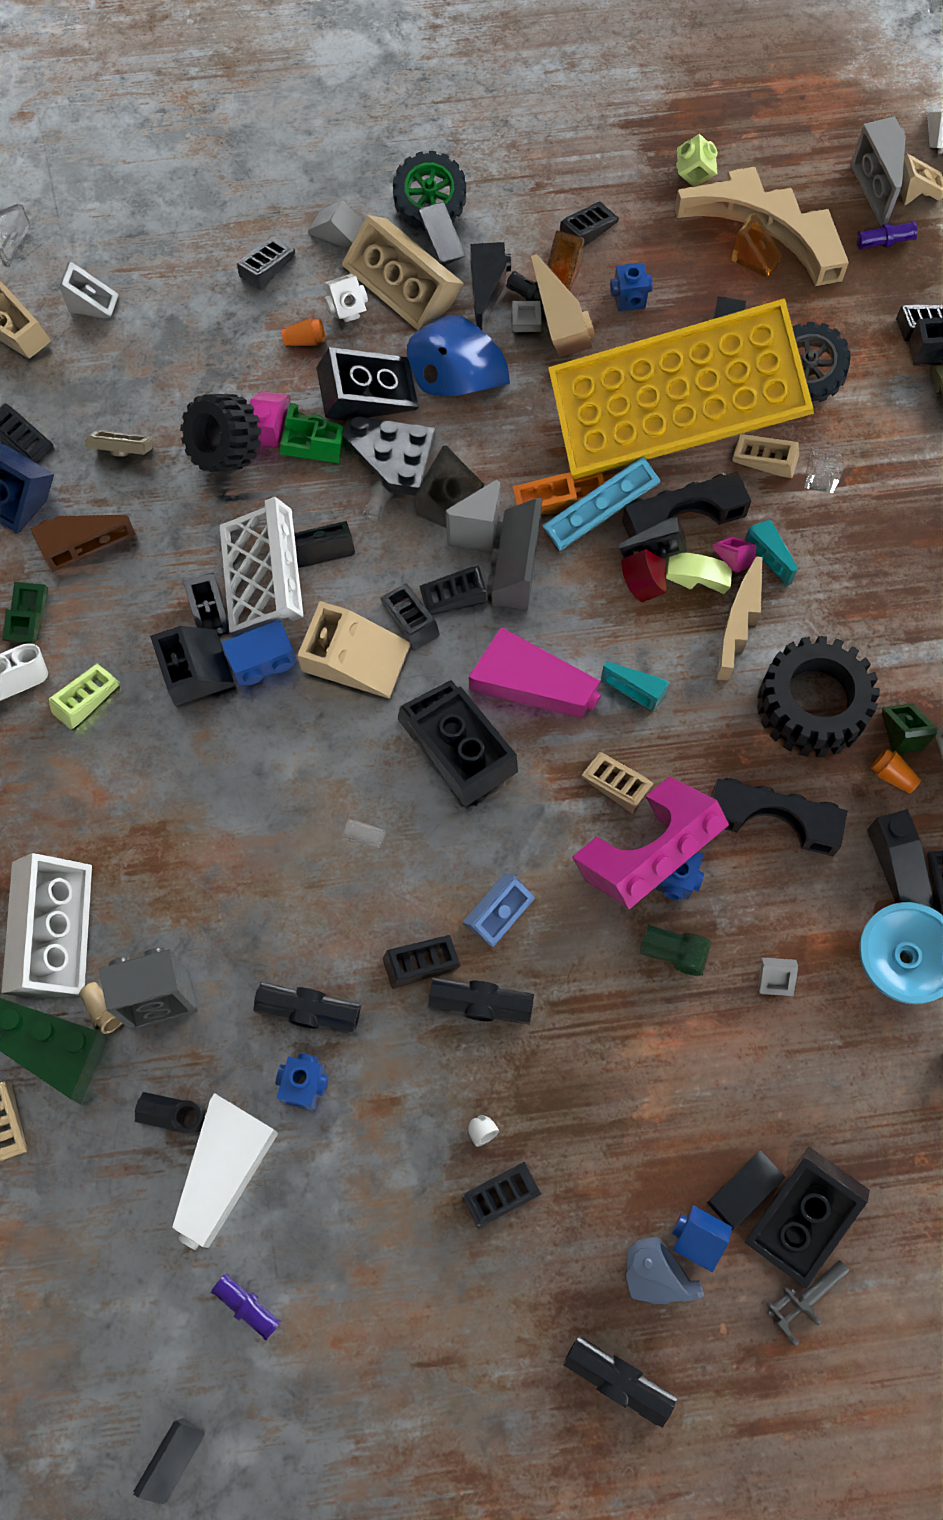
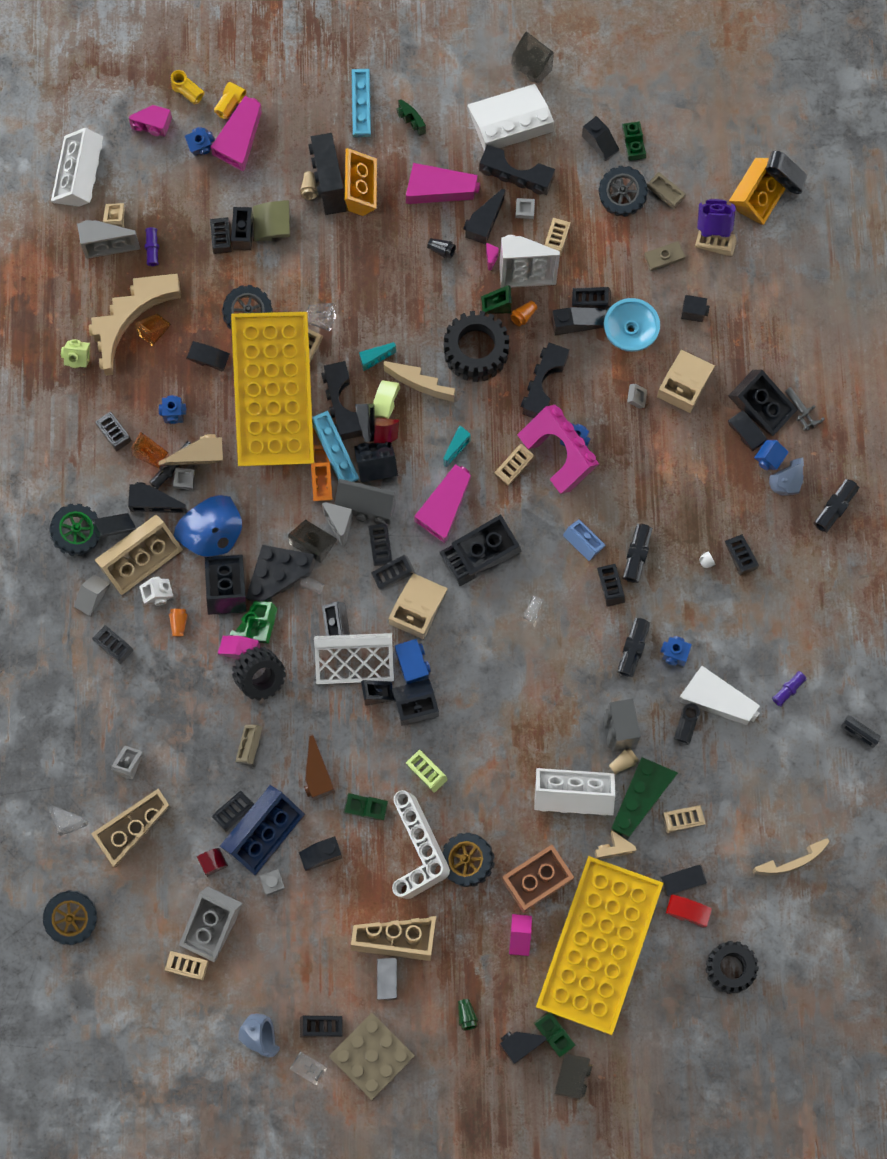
camera: 85 degrees left, 5 degrees up
clear green piece [639,924,712,976] -> none
dark pink slope [713,536,756,573] -> none
none -> black slope [354,441,398,483]
none -> tan slope [657,350,715,413]

